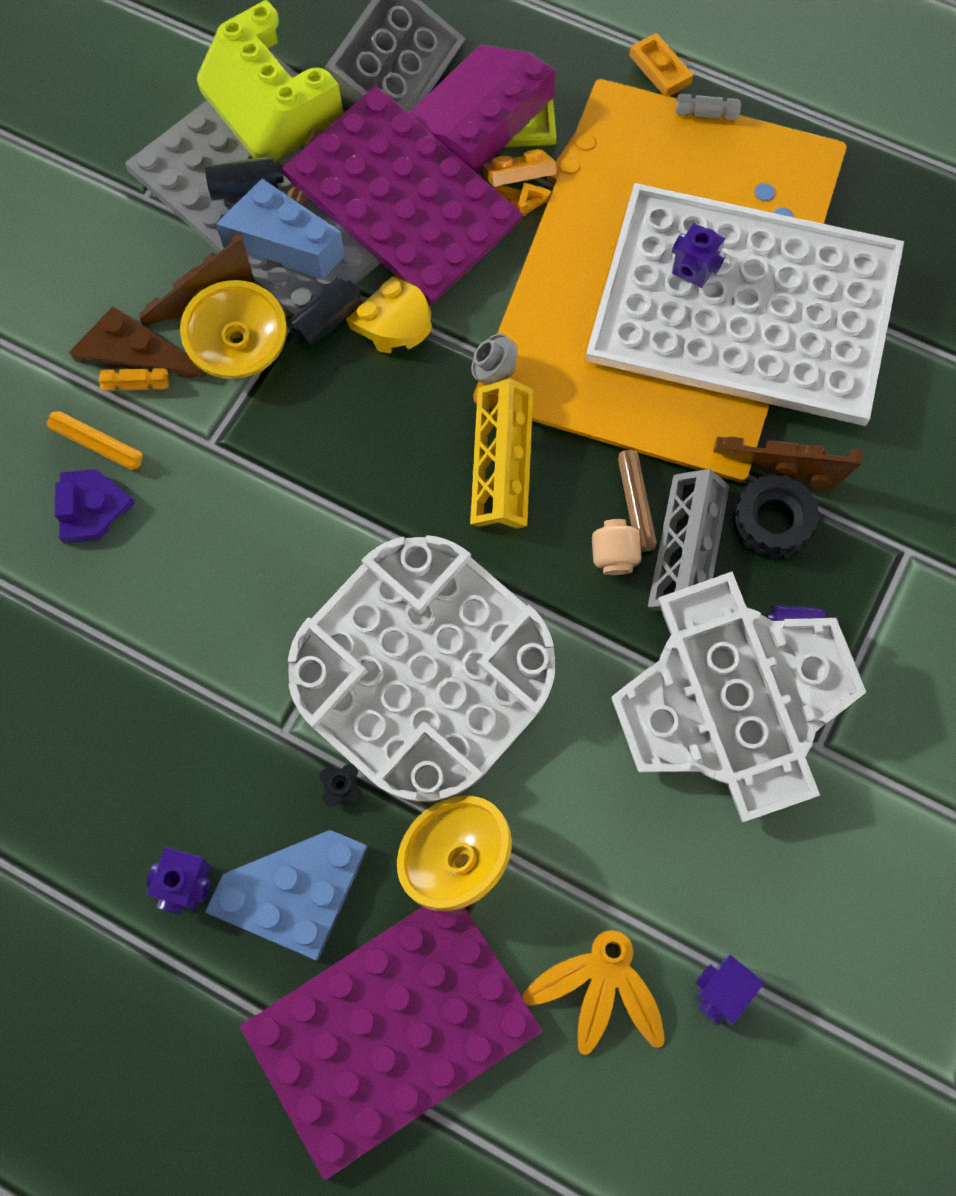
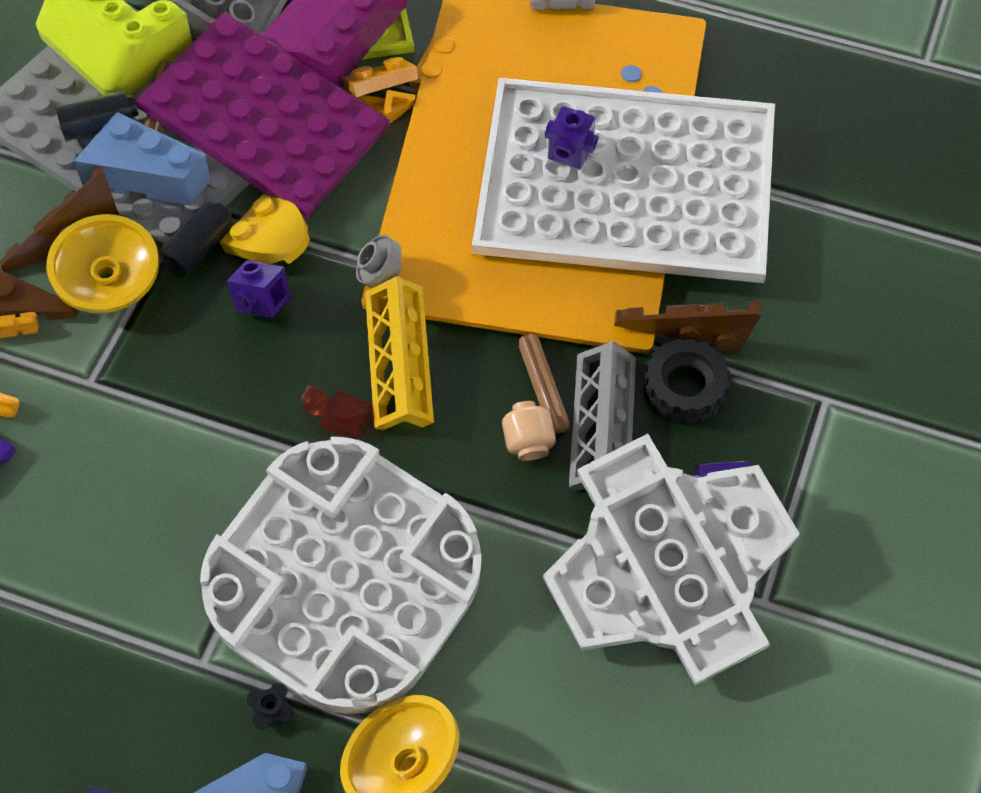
camera: 10 degrees left, 10 degrees down
none -> dark purple brick [227,260,291,318]
none -> clear red plate [301,385,372,440]

